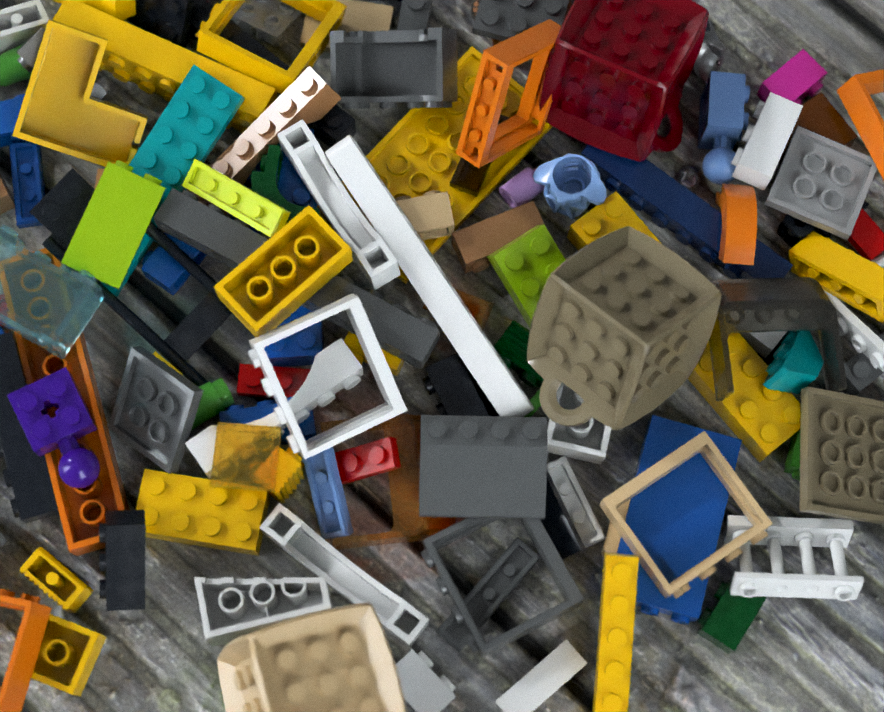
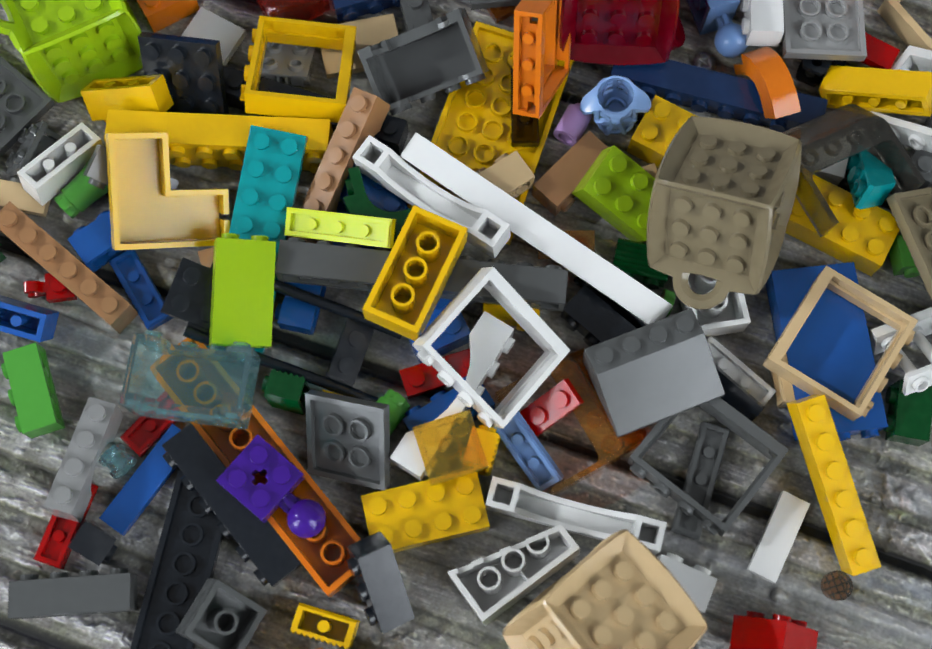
camera: 20 degrees left, 0 degrees up
none -> dark green brick [261,369,311,415]

